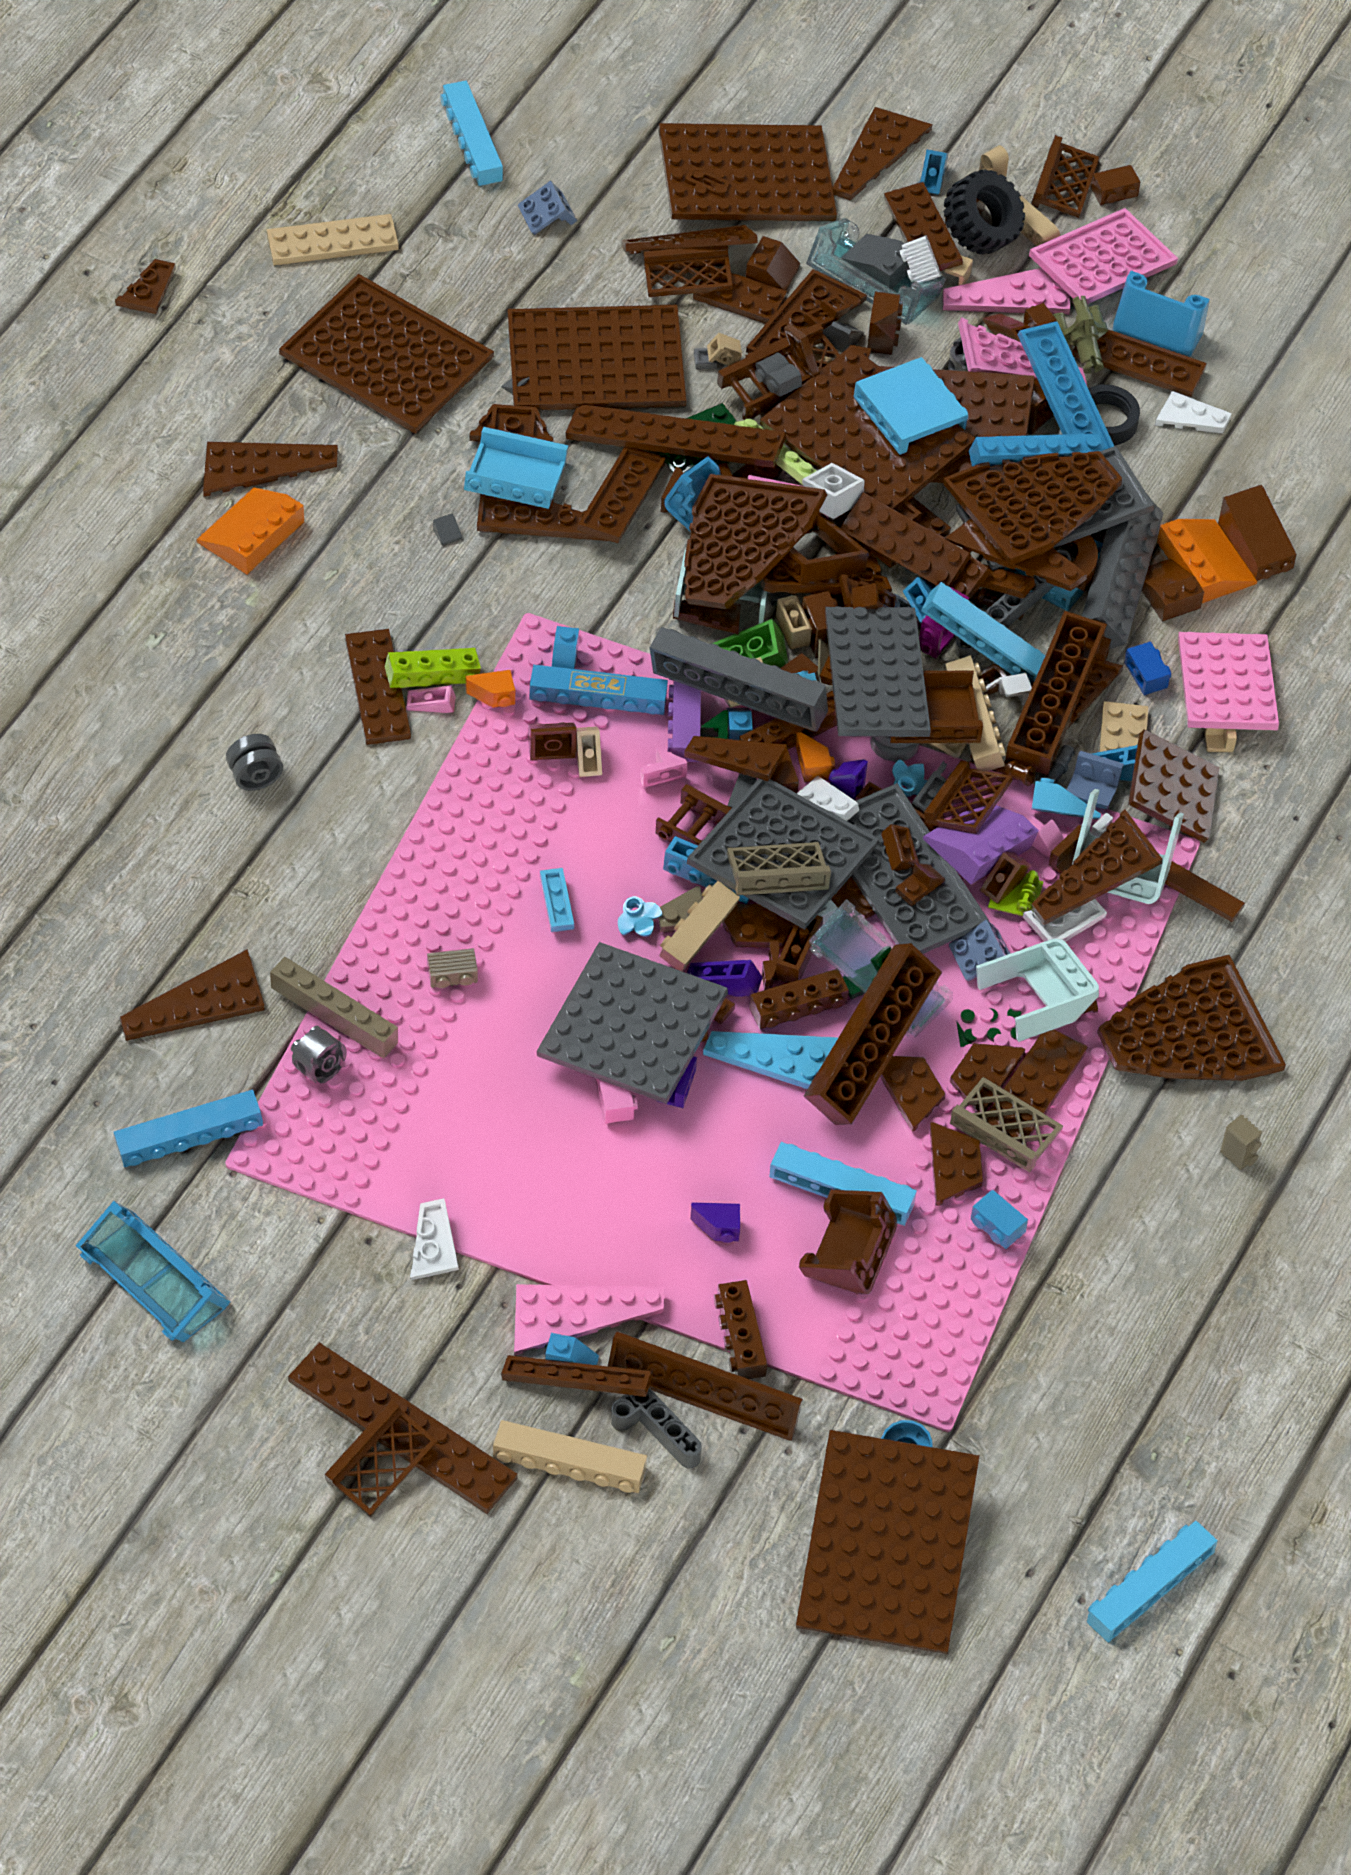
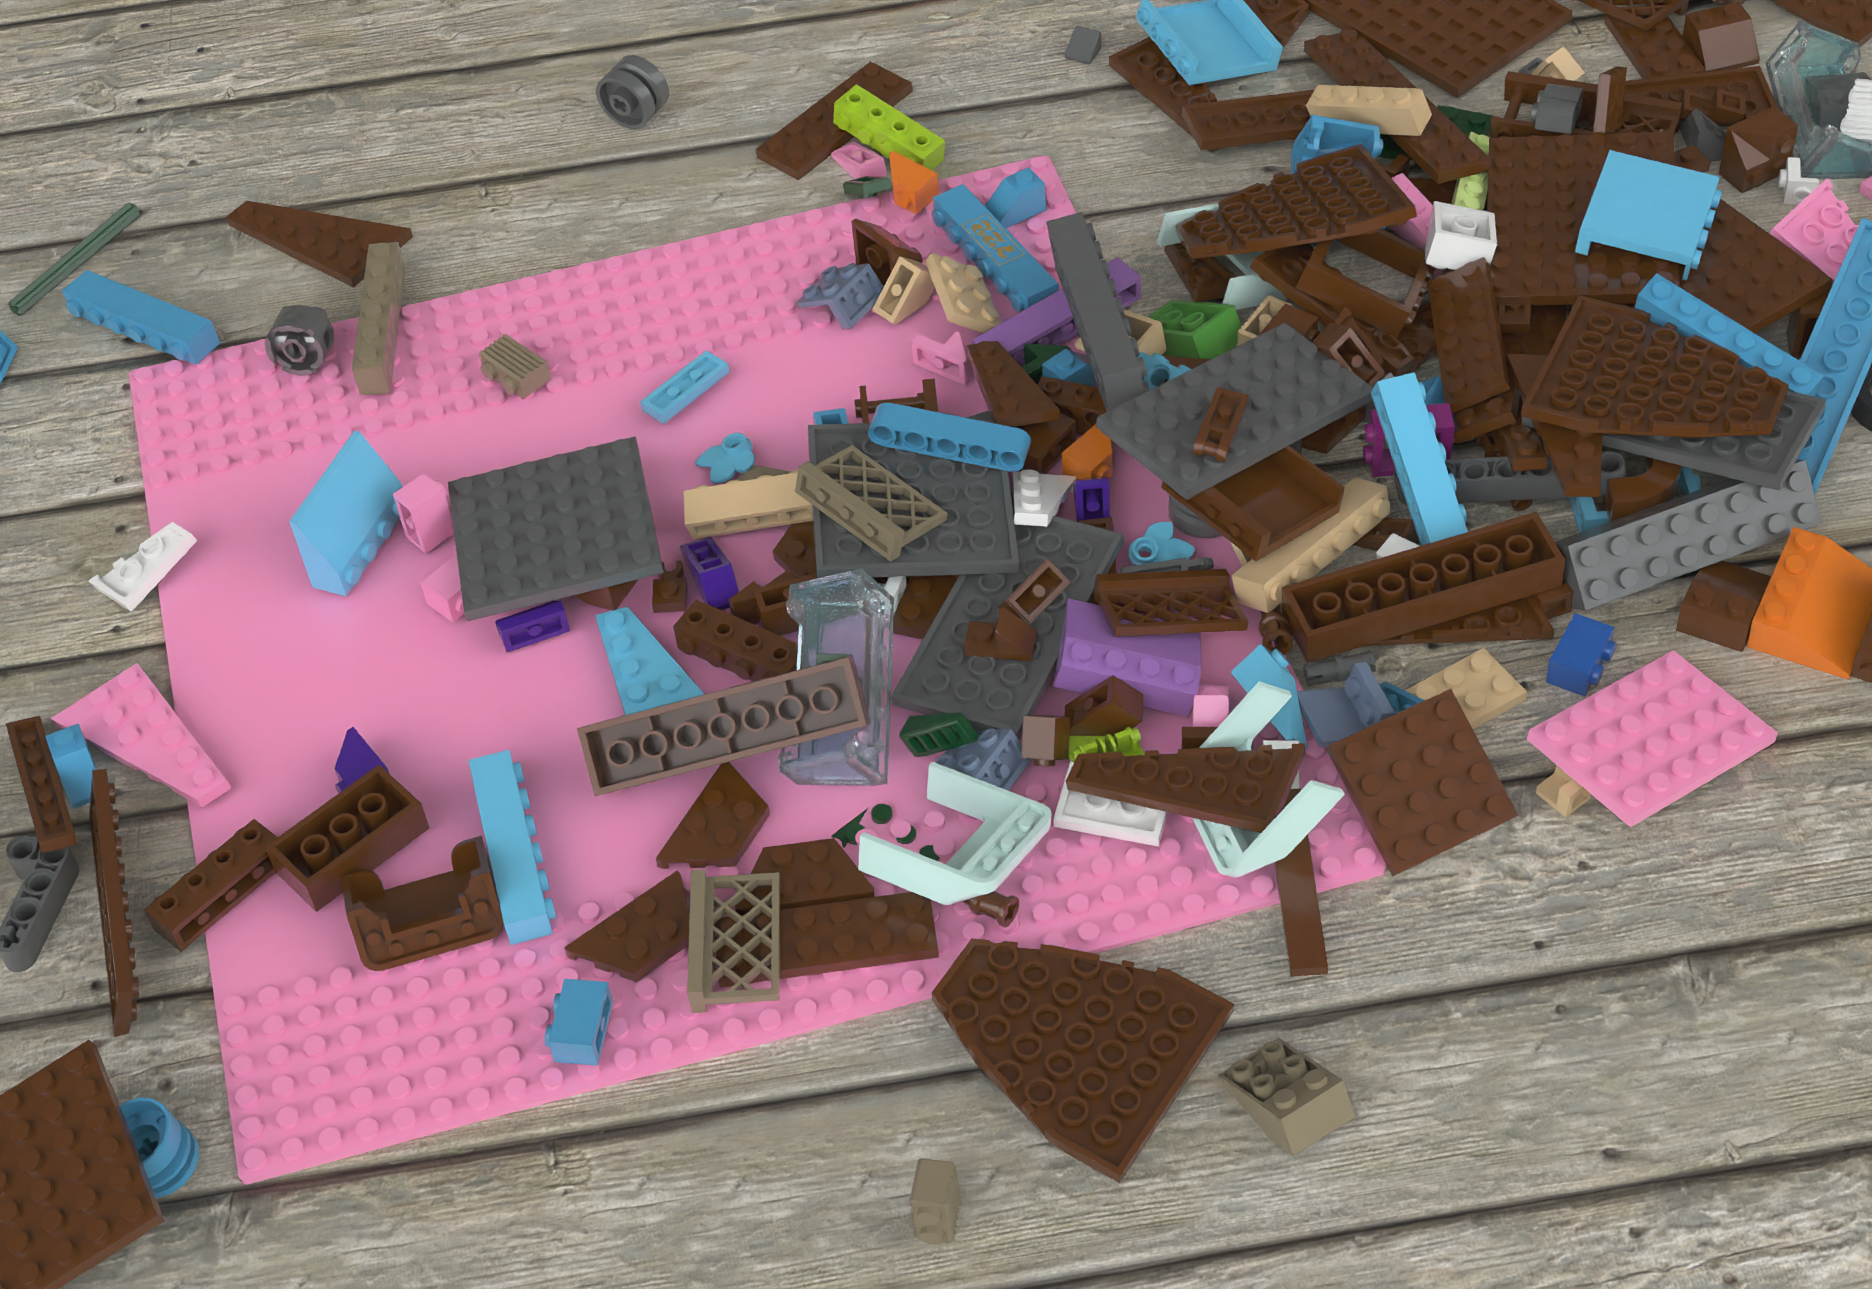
camera: 60 degrees right, 5 degrees down
none -> axle [8,203,140,315]
none -> reddish brown brick [265,765,429,912]
none -> medium azure slope [289,430,403,596]
none -> bright pink brick [393,473,454,554]
none -> sand blue bracket [796,263,884,330]
none -> plate [842,176,891,199]
none -> dark azure beam [868,403,1031,472]
none -> dark green slope [899,712,979,757]
none -> tan plate [925,253,1001,333]
none -> brick [1022,715,1070,766]
none -> reddish brown plate [1192,387,1249,463]
none -> dark tan slope [1218,1038,1355,1156]
none -> tan brick [1306,85,1432,136]
none -> white bracket [1778,157,1819,205]

